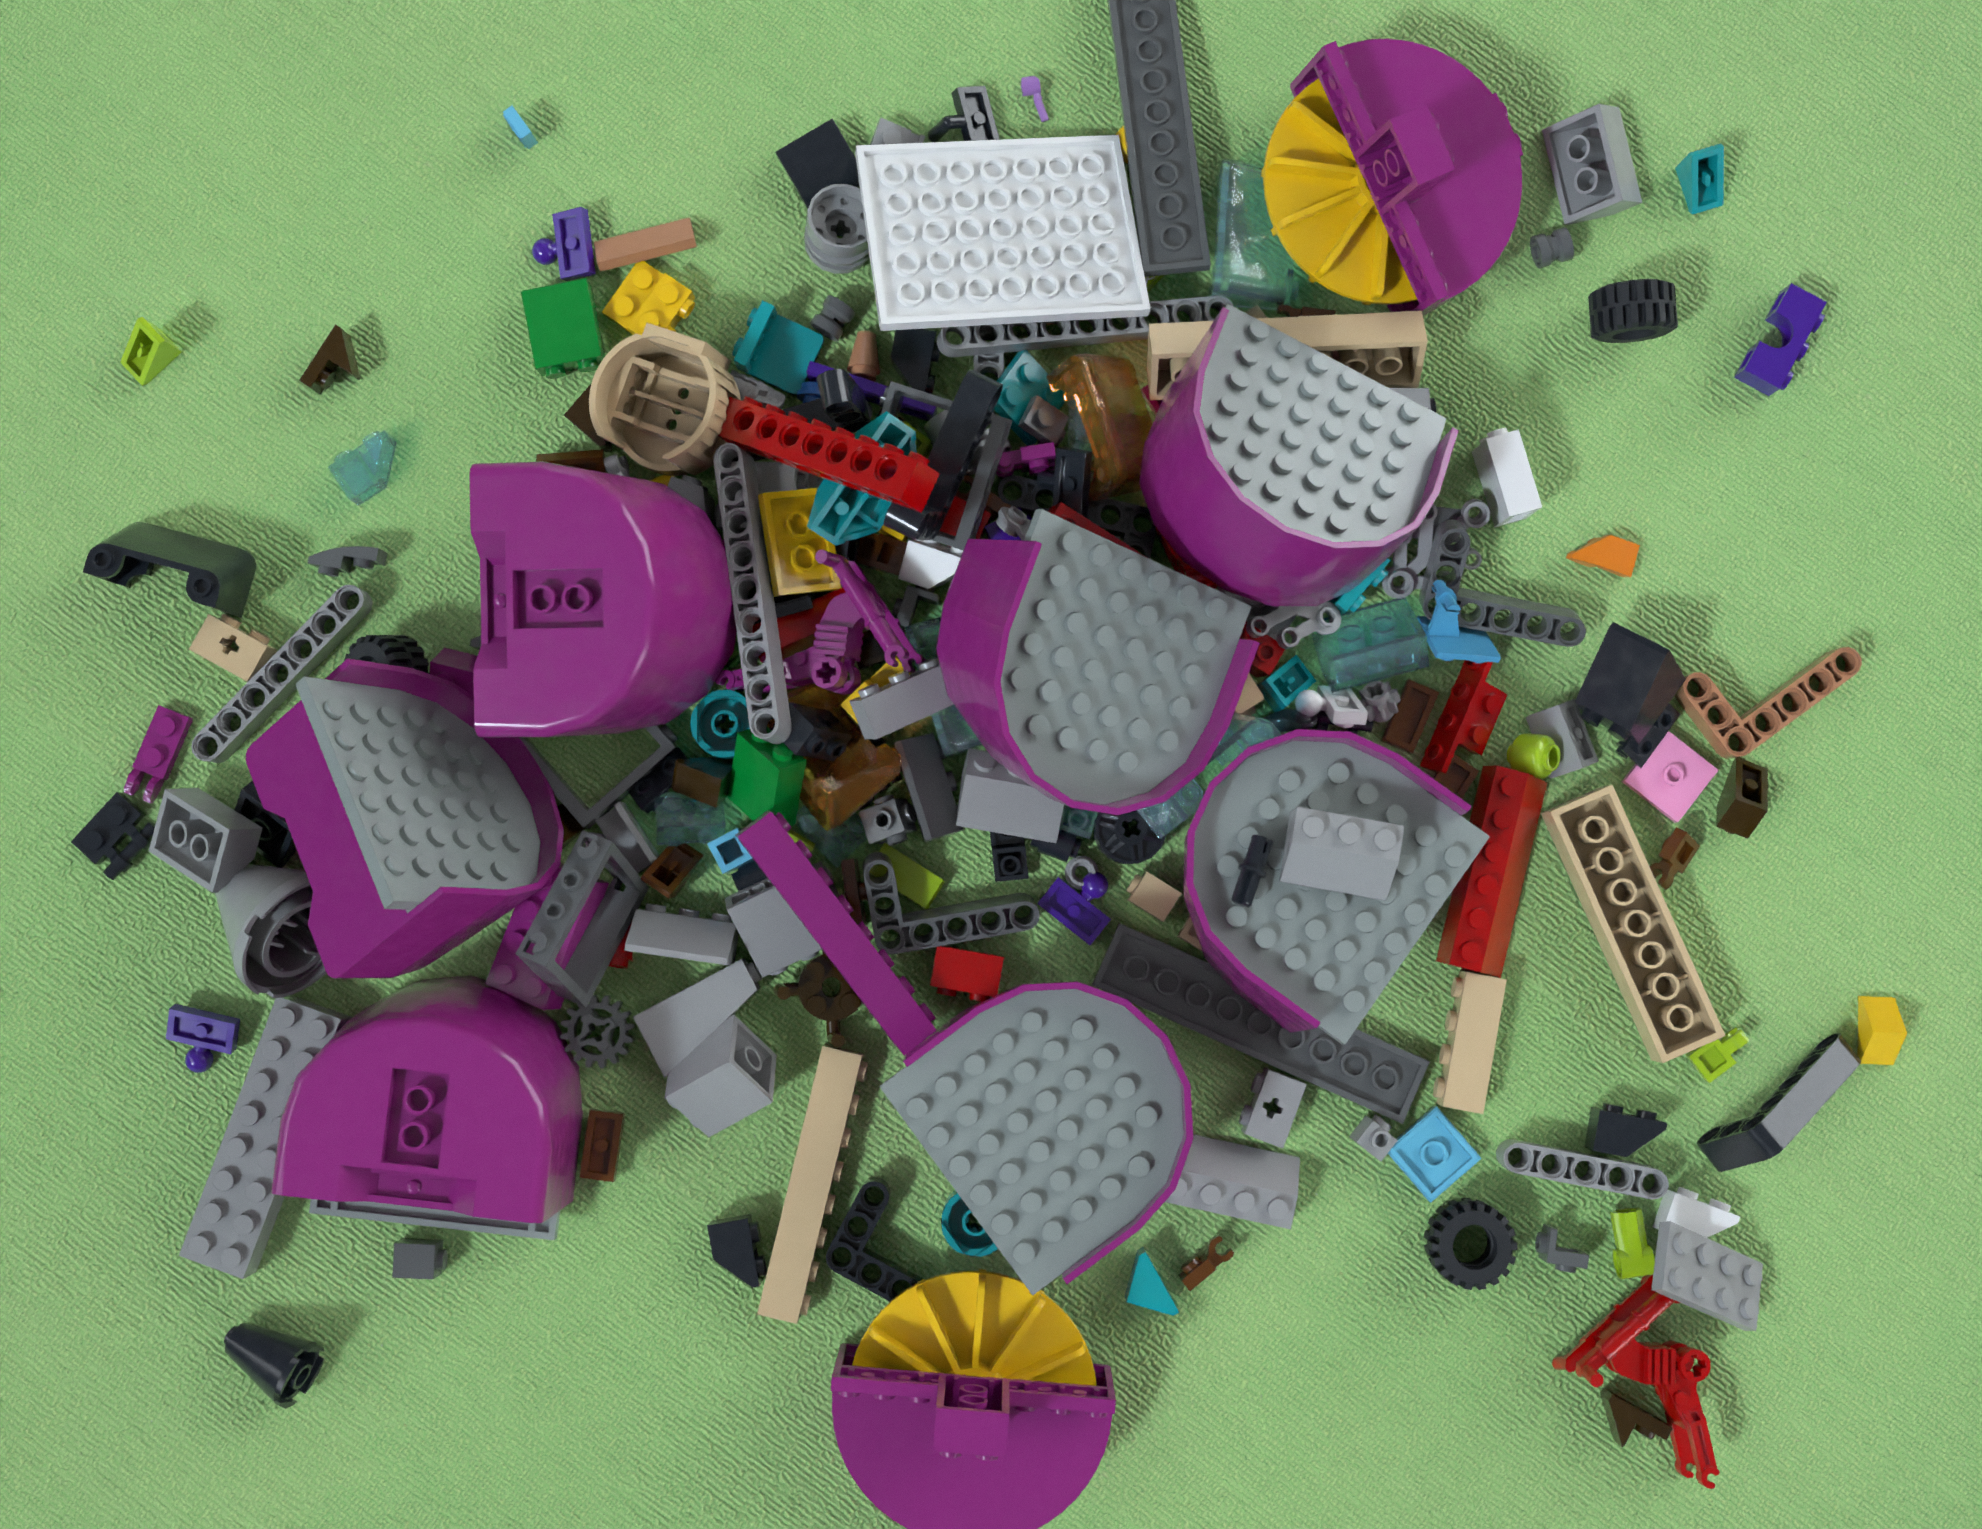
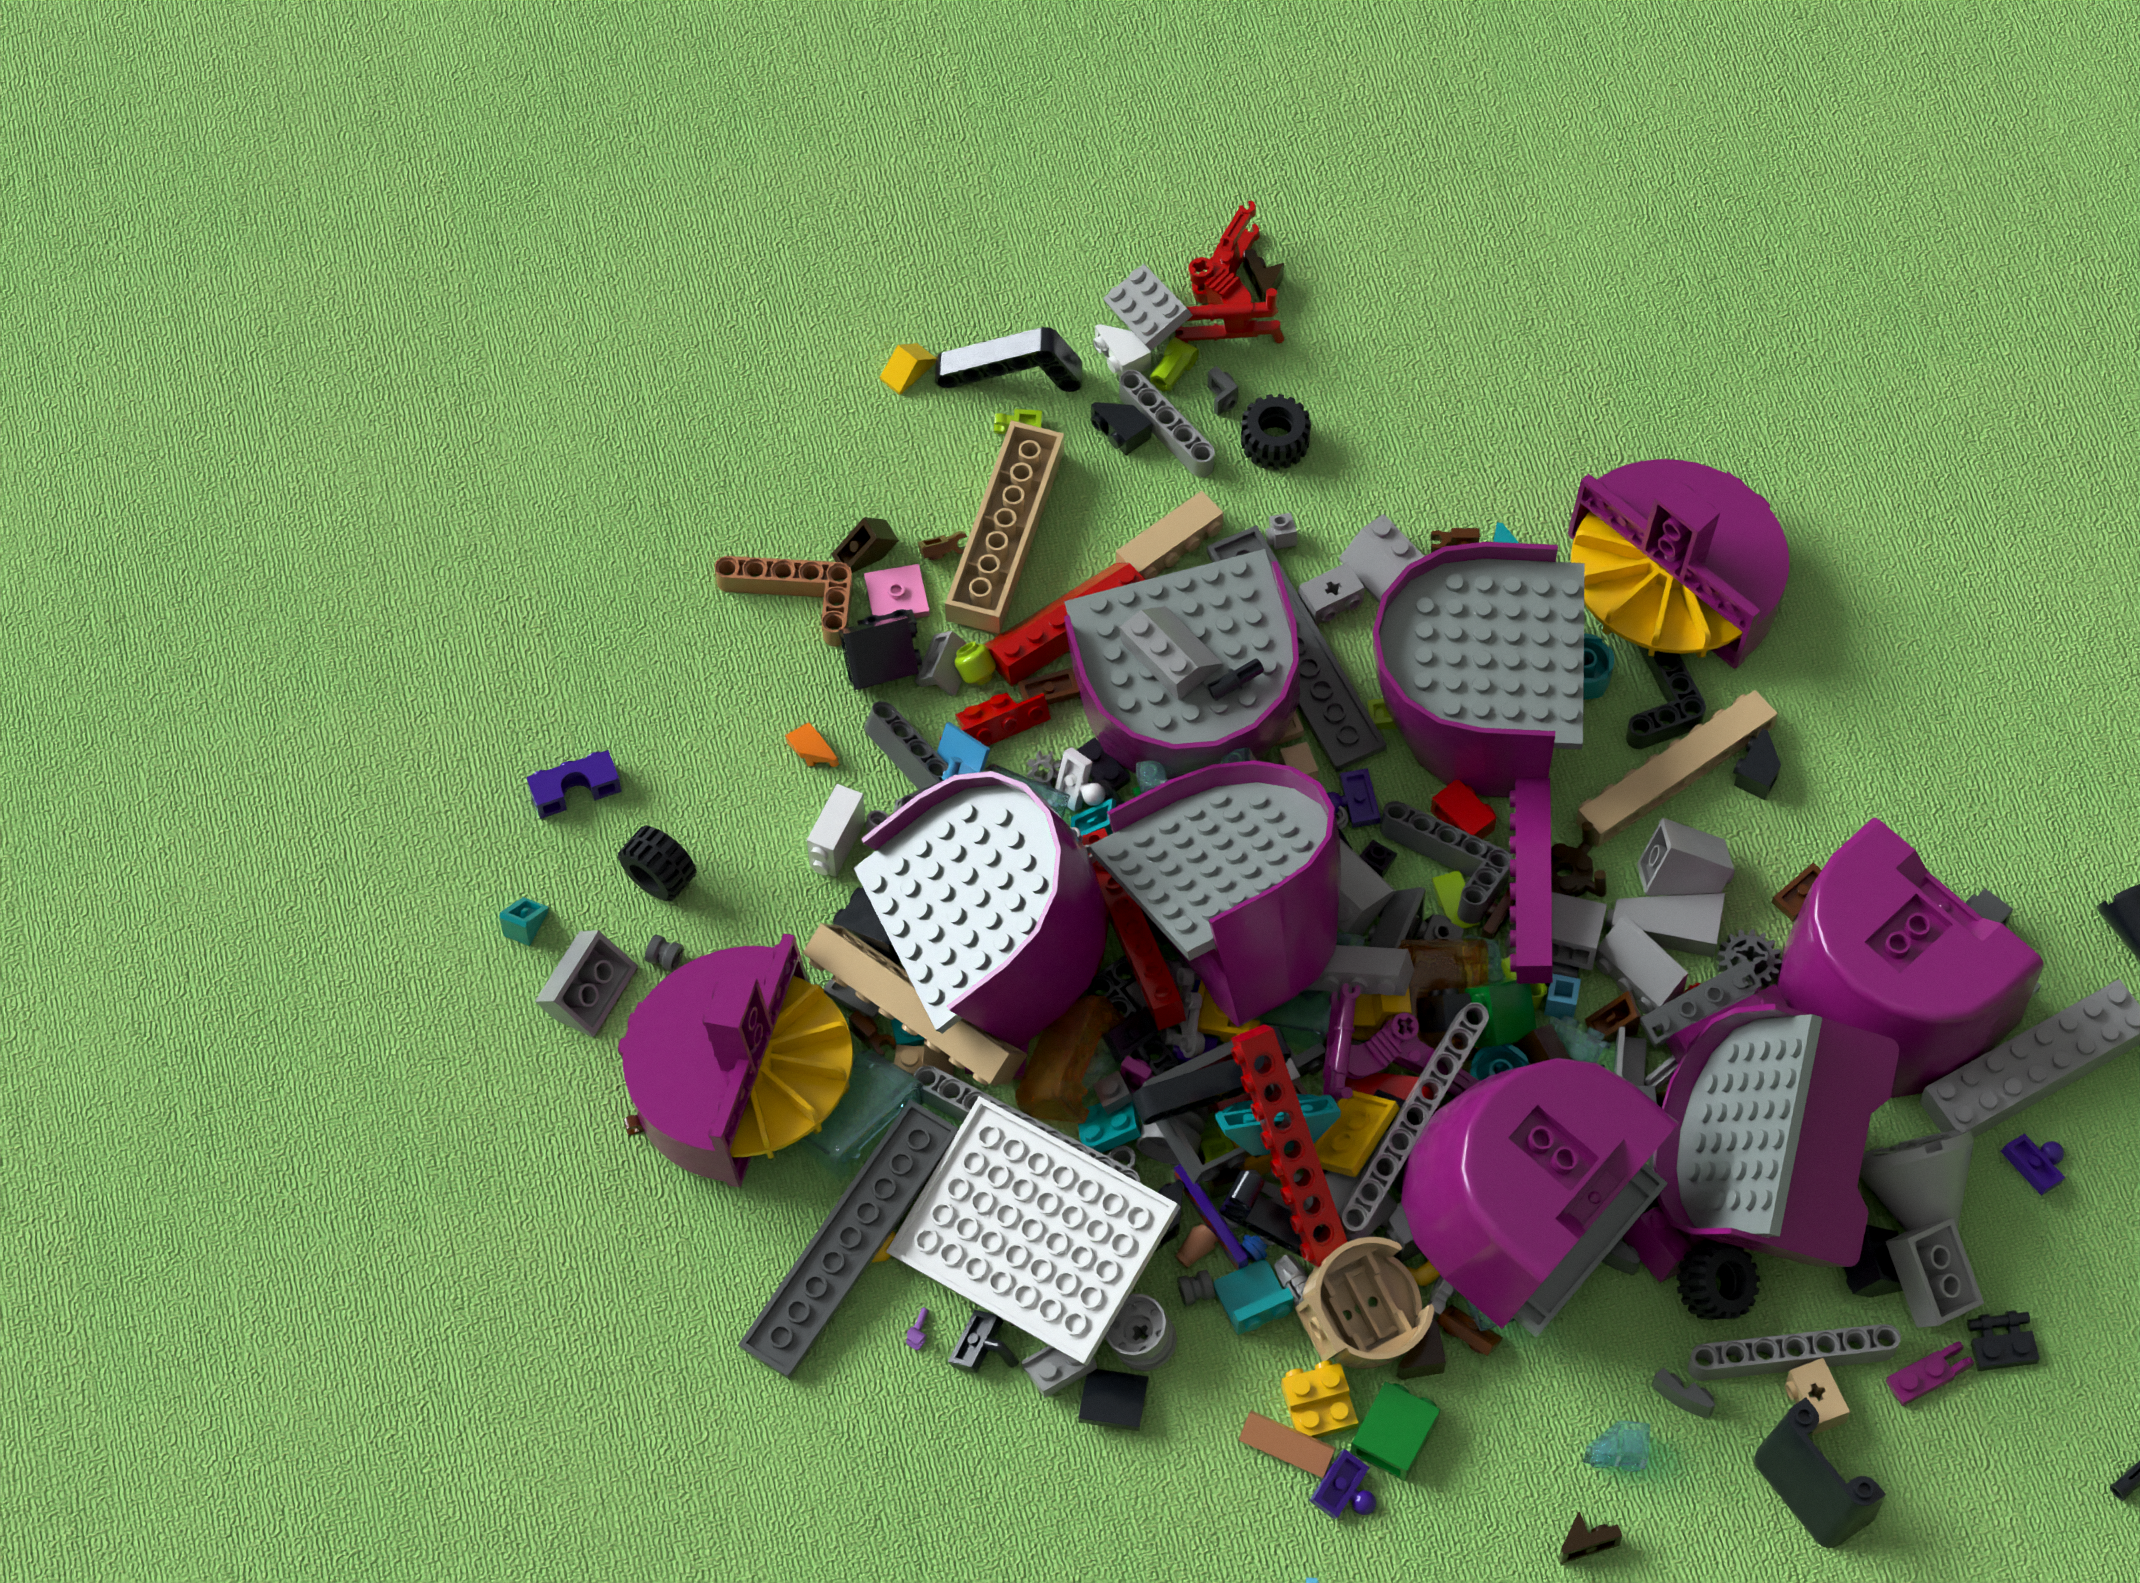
camera: 140 degrees left, 25 degrees down
reddish brown tile [1380,679,1439,754] -> none
medium azure plate [1387,1106,1482,1203] -> none

